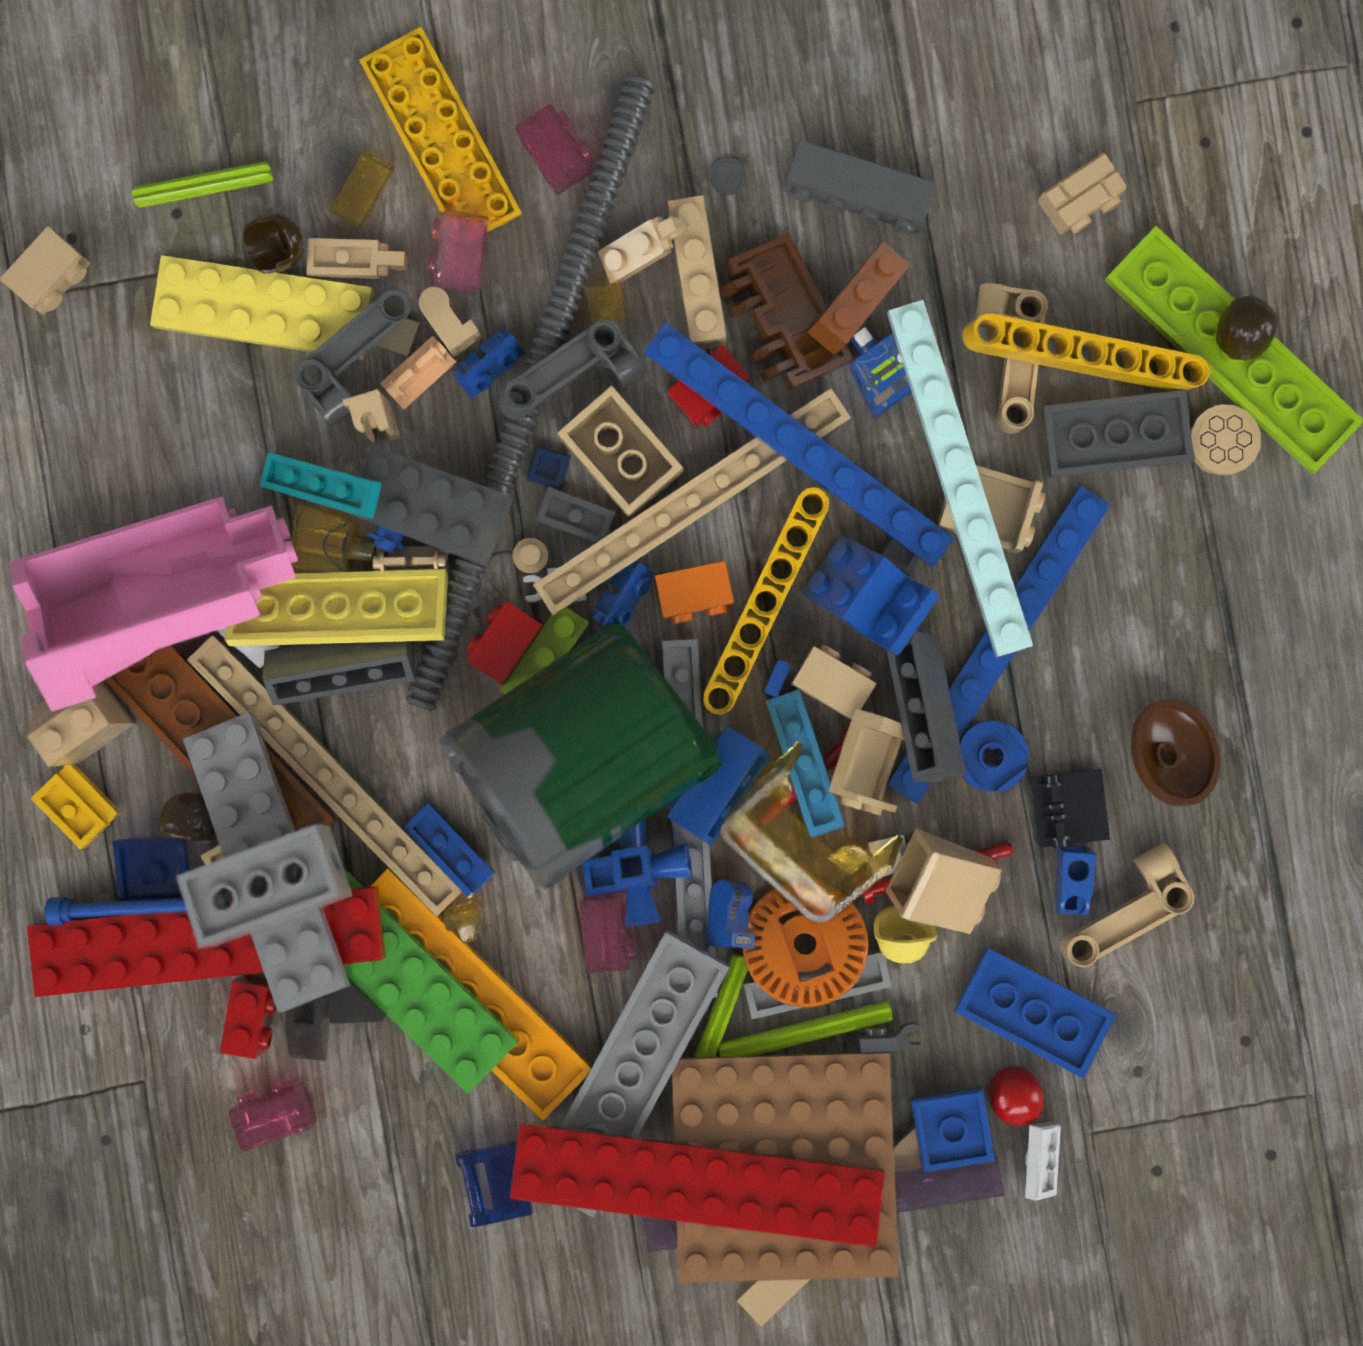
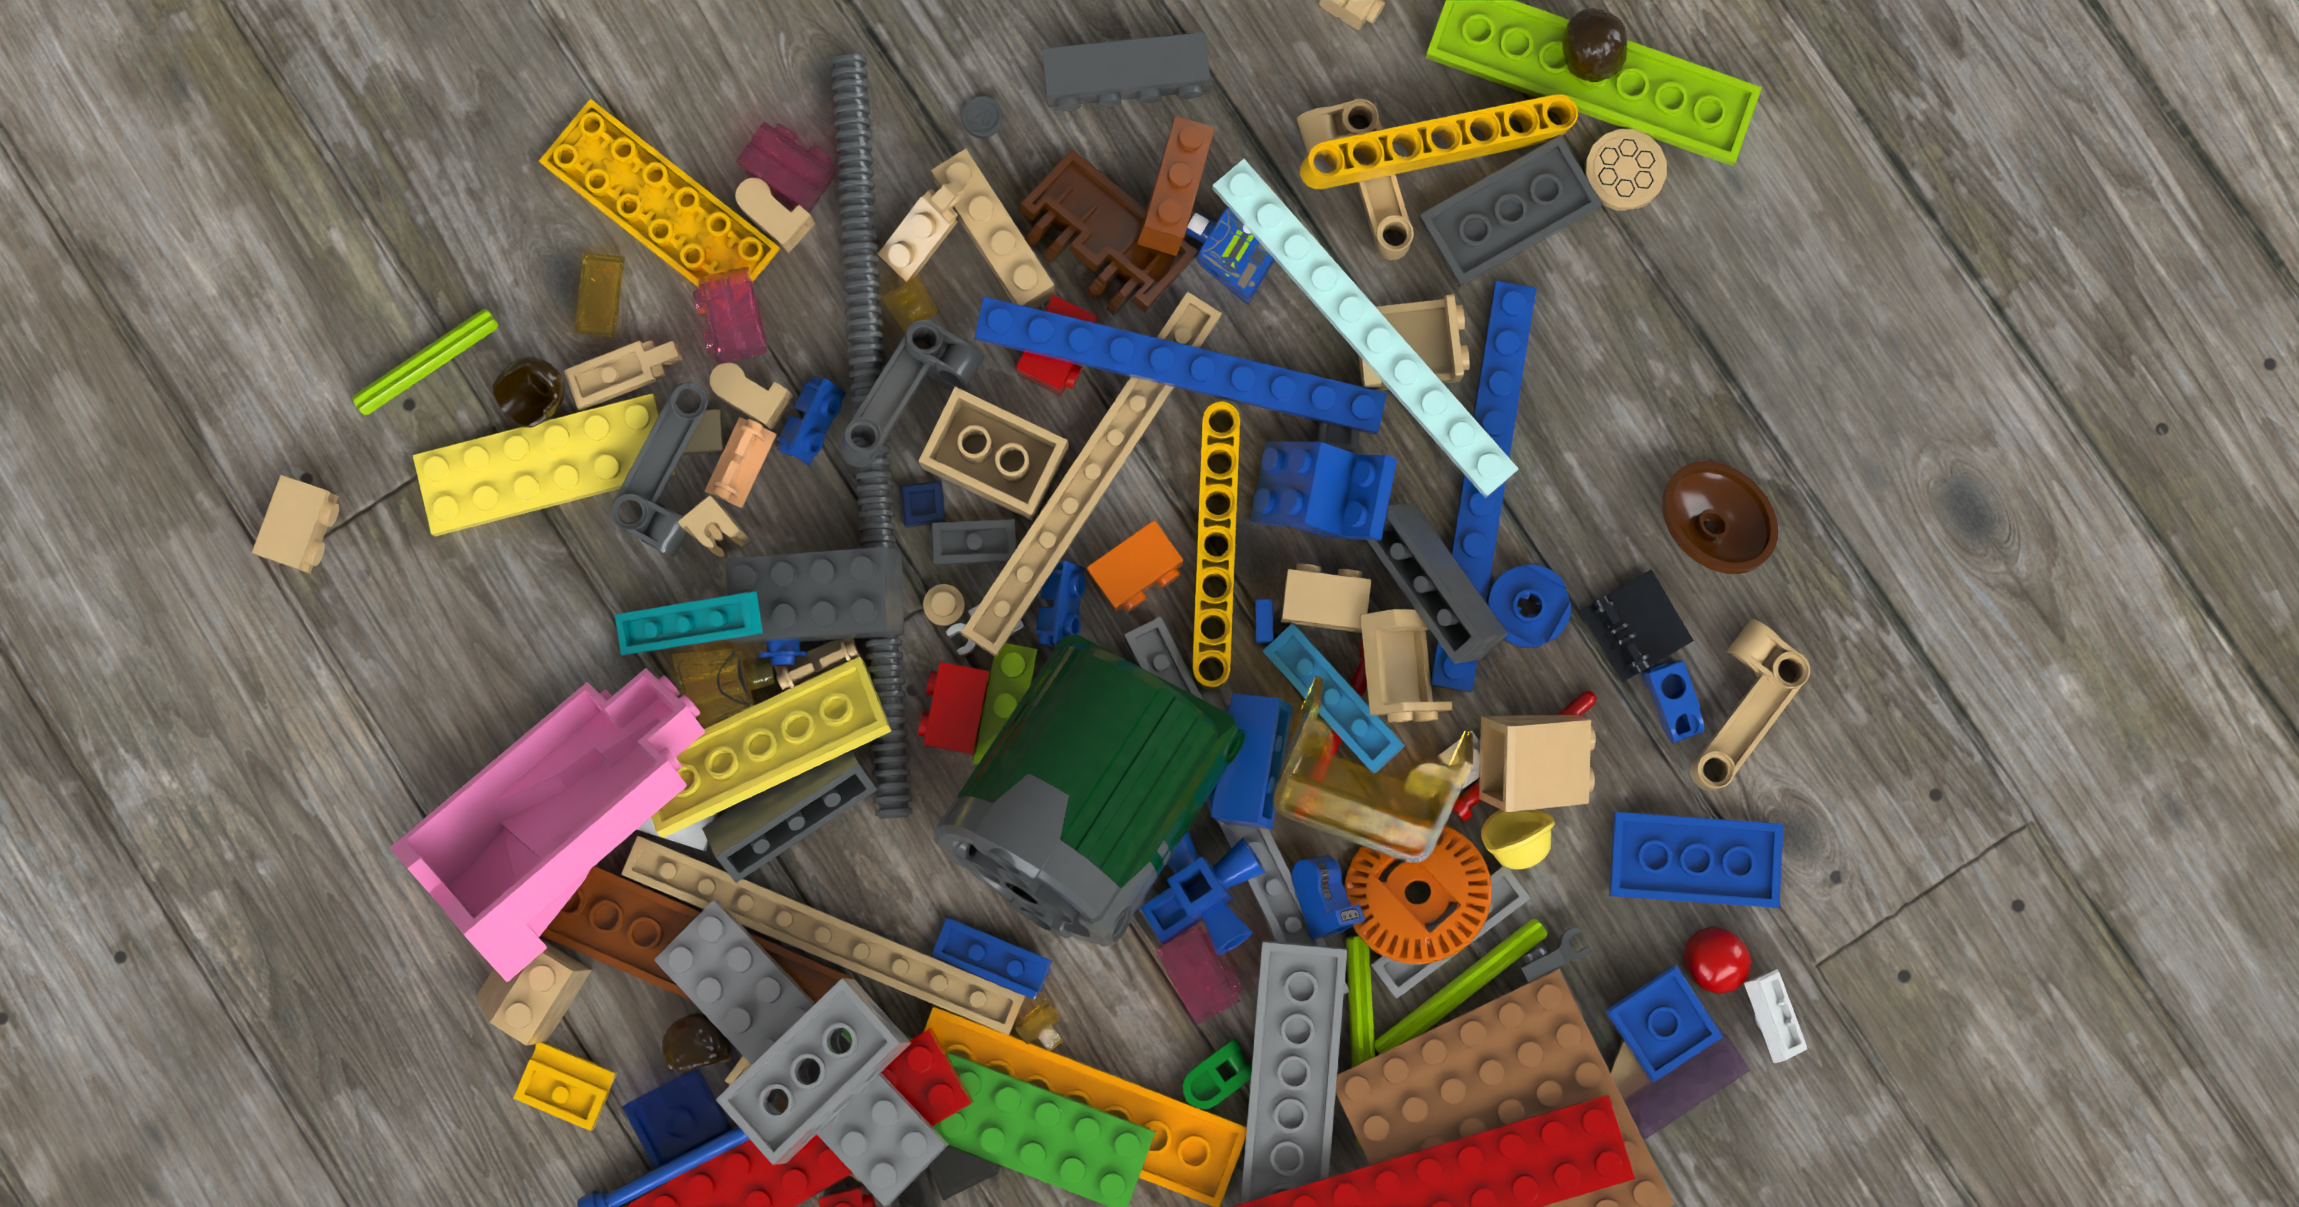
camera: 25 degrees left, 5 degrees down
none -> tan leg [735,178,816,254]
none -> green plate [1182,1037,1252,1109]

